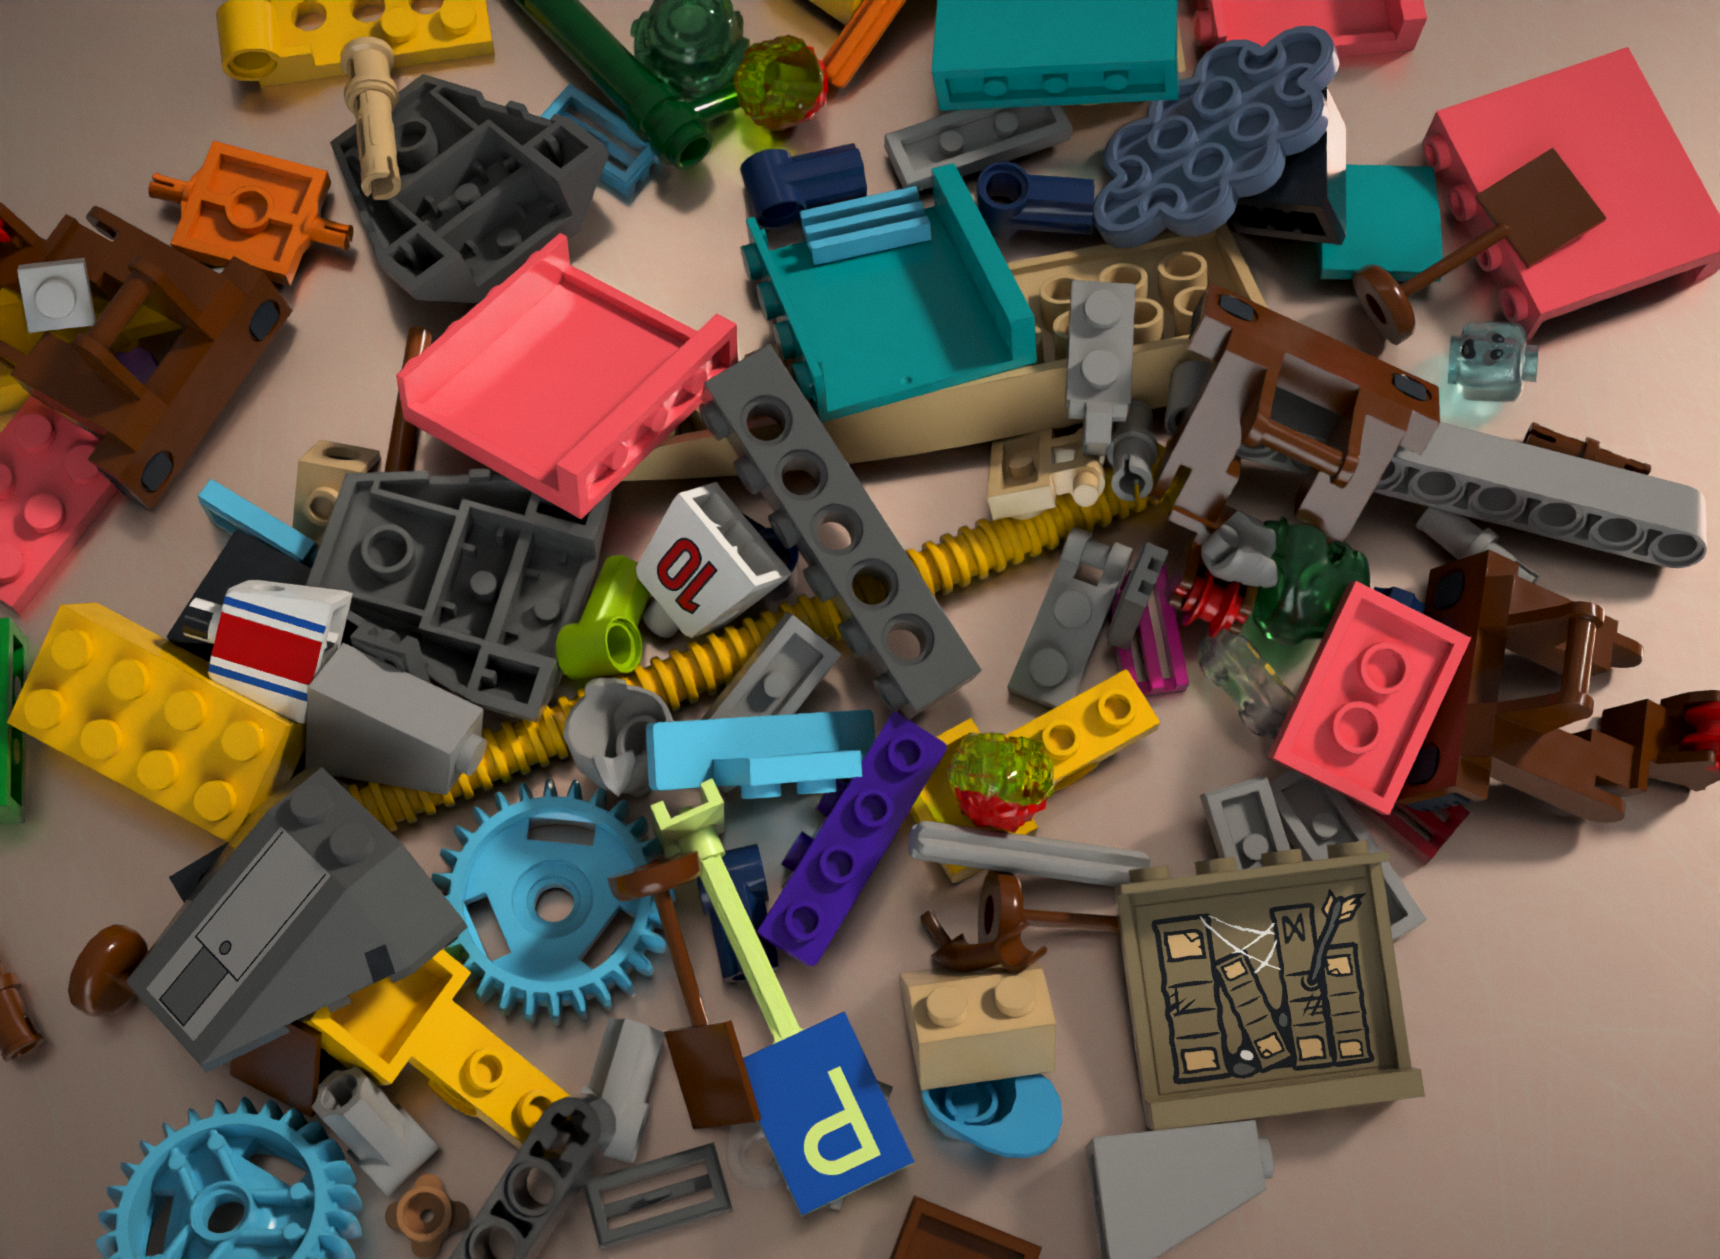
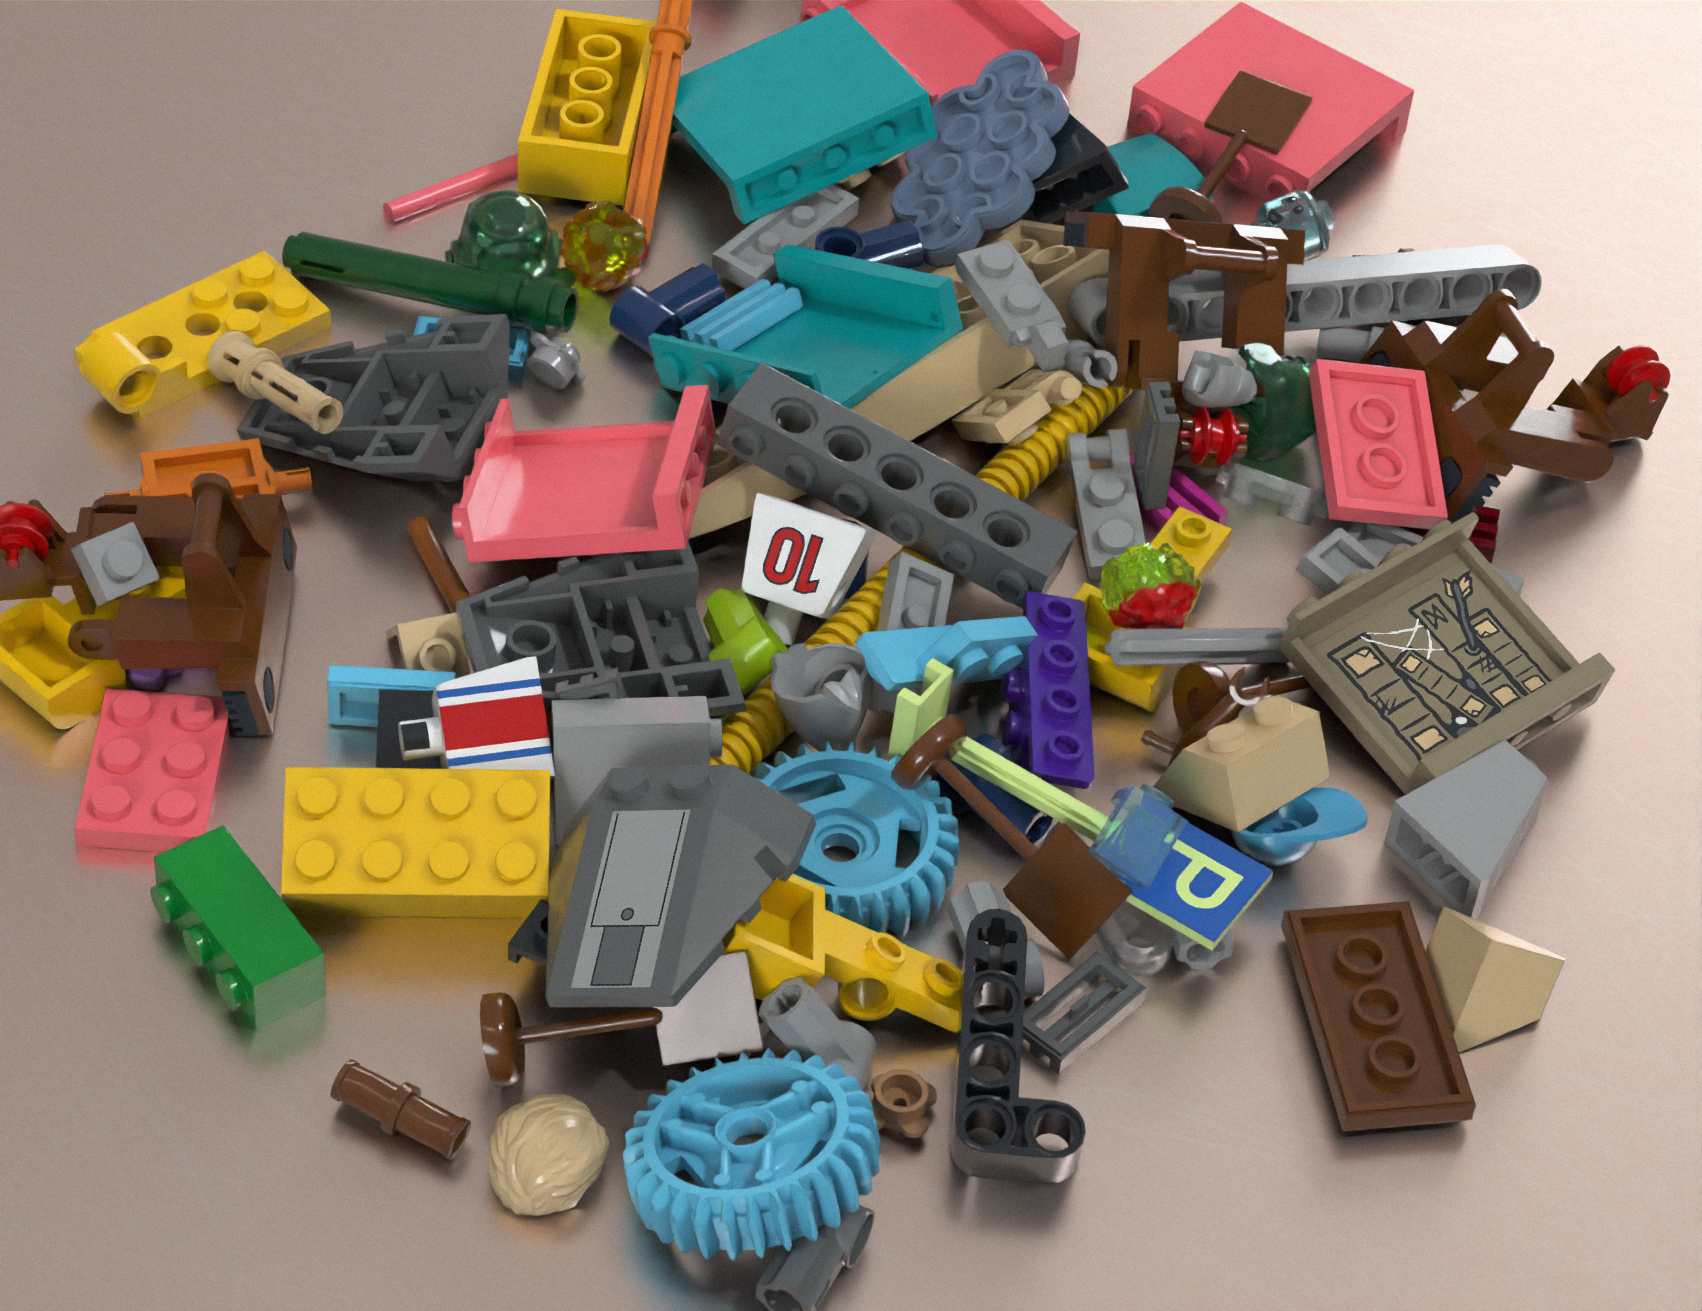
camera: 30 degrees left, 25 degrees down
none -> tan hair [488,1094,609,1216]
none -> light grey plate [528,333,586,389]
none -> clear light blue bracket [1088,784,1188,888]

